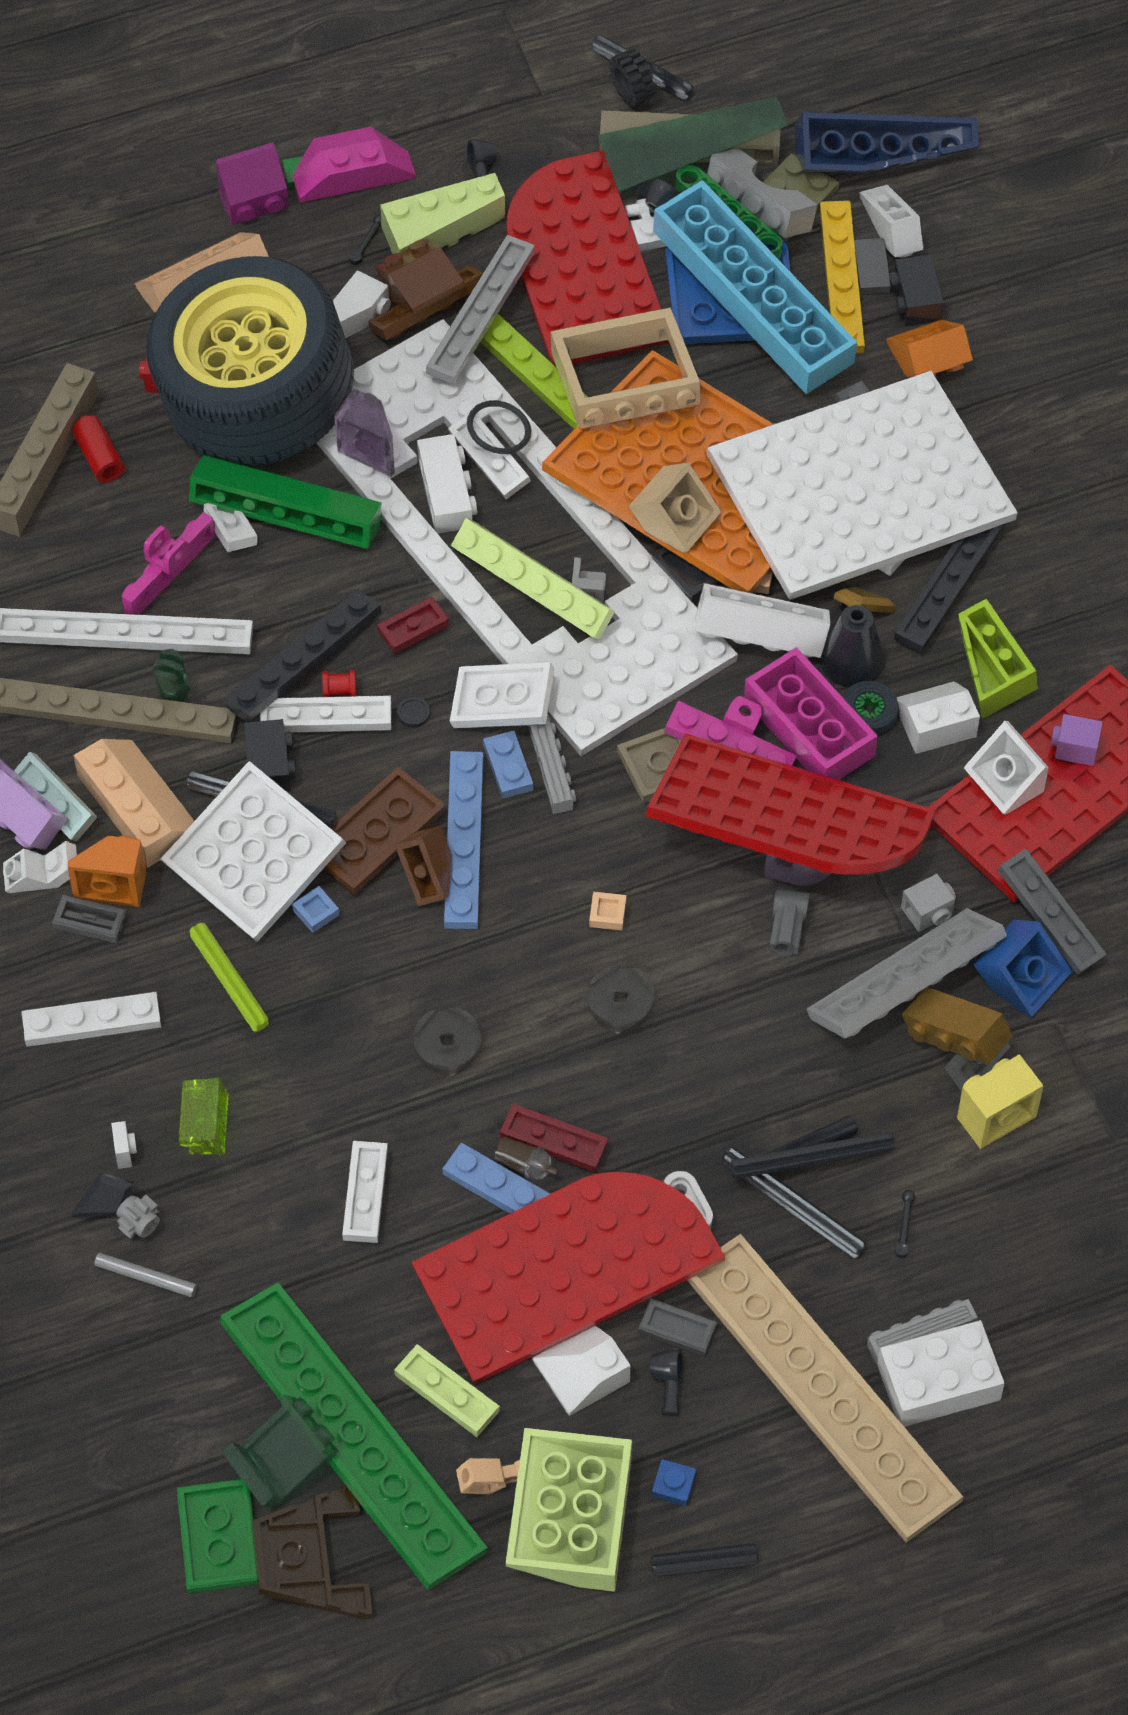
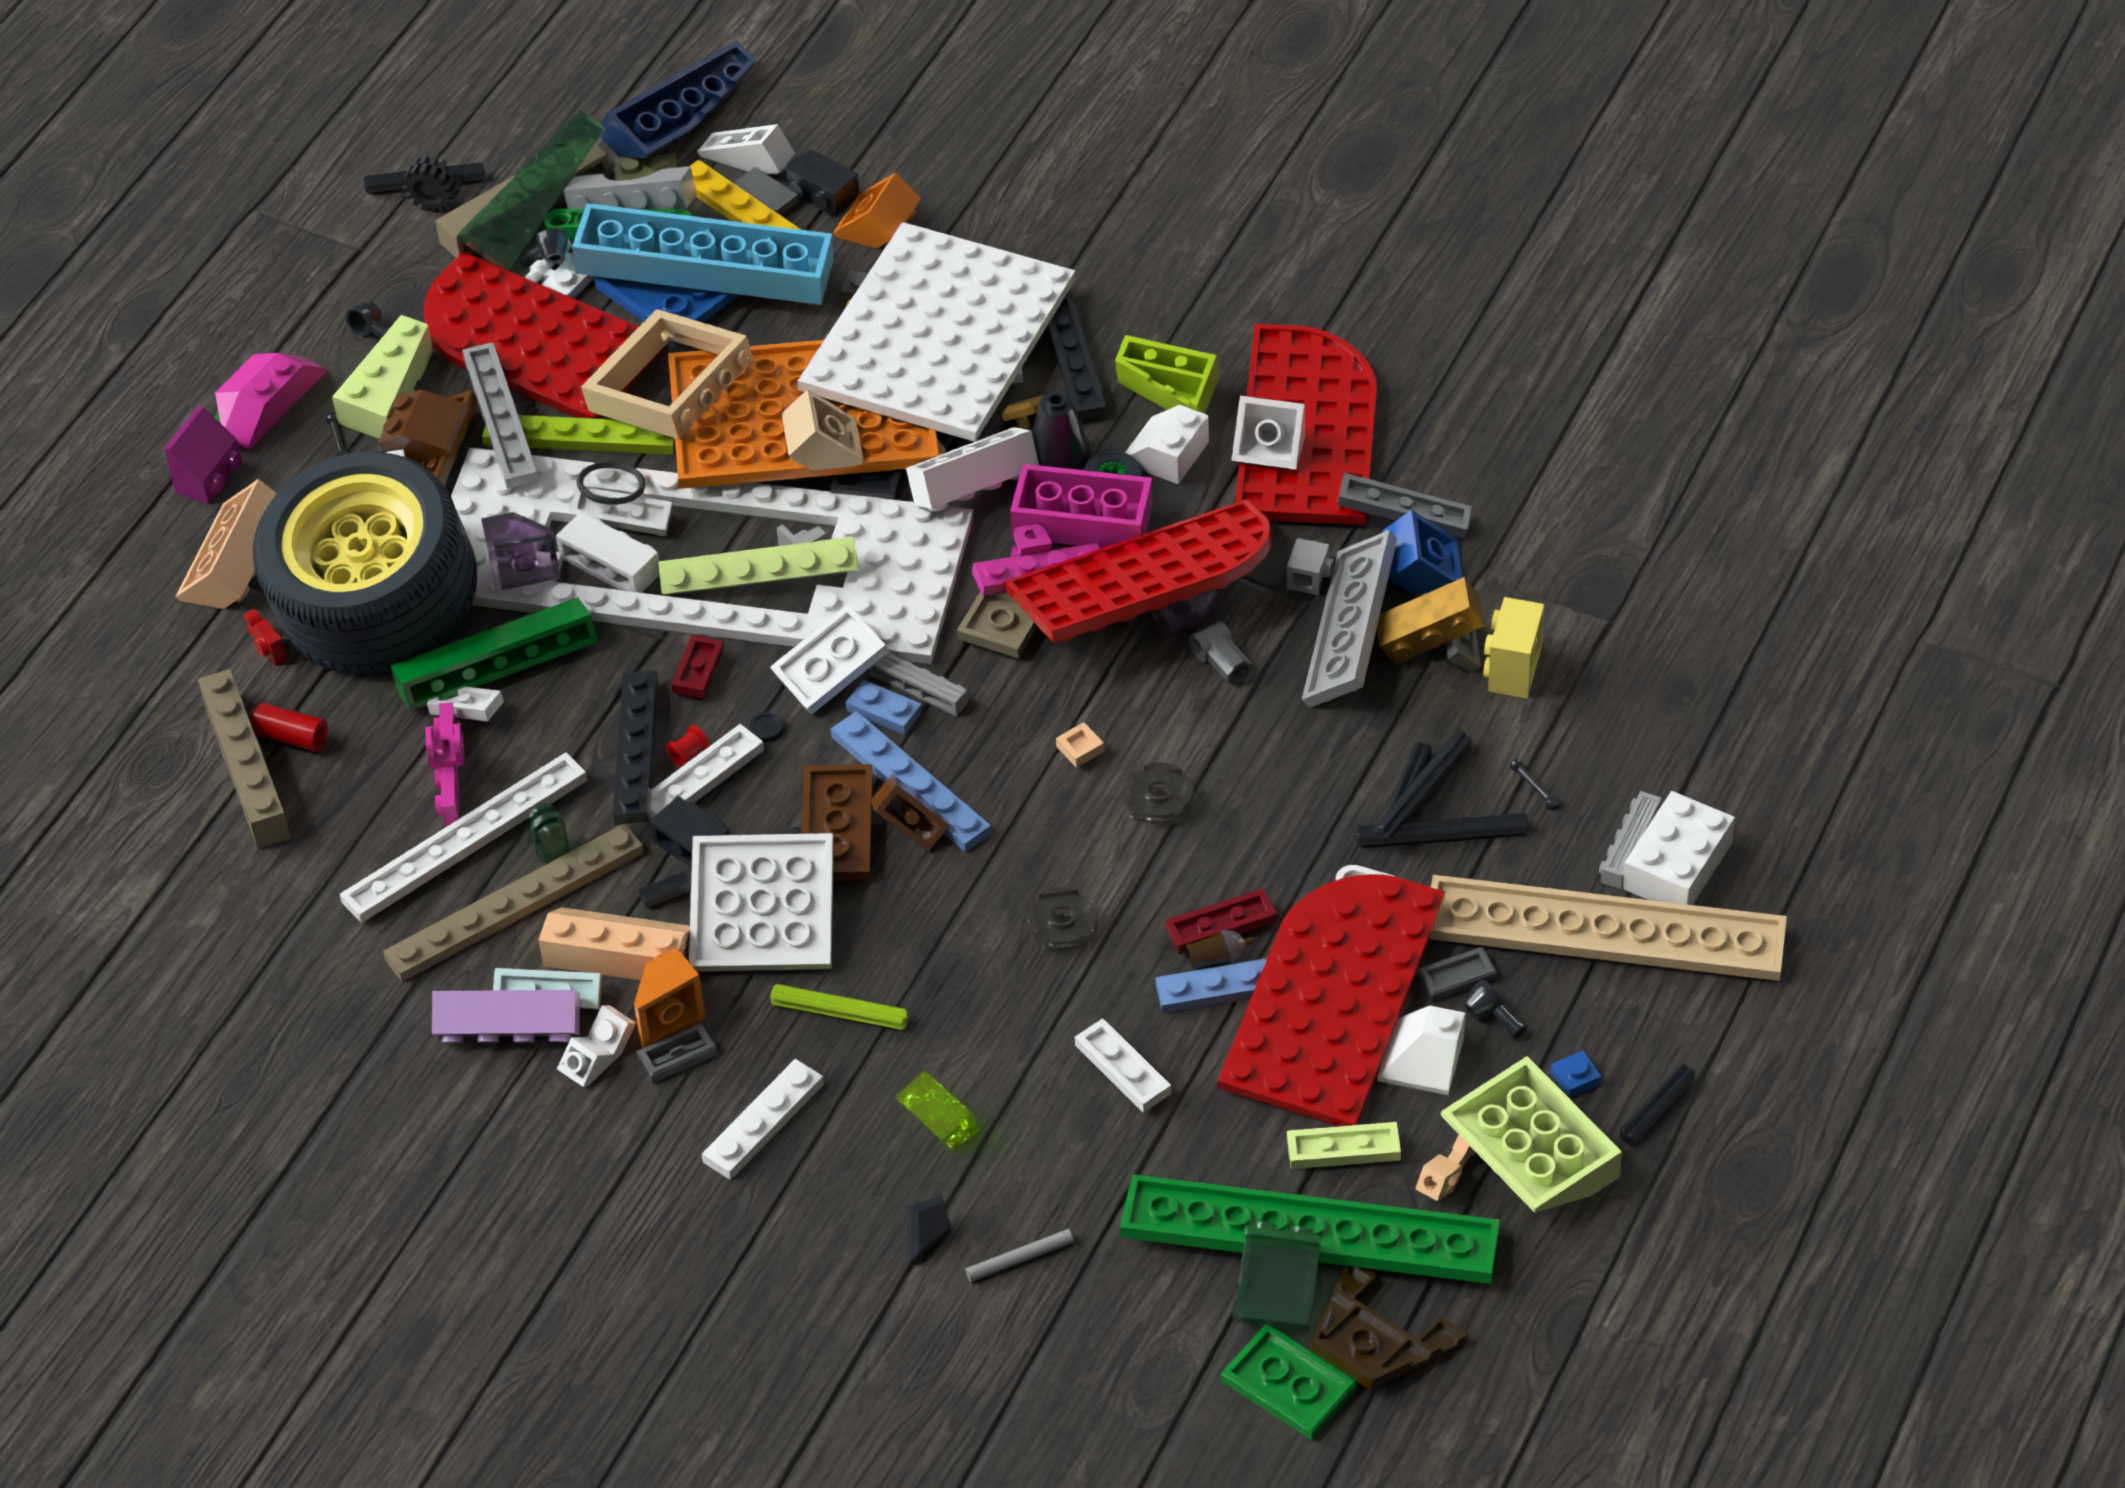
camera: 40 degrees left, 10 degrees down
white plate [111,1121,137,1169] -> none
light grey gear [117,1195,160,1239] -> none
medium blue plate [292,886,340,933] -> none
medium lavender brick [1051,714,1102,766] -> none

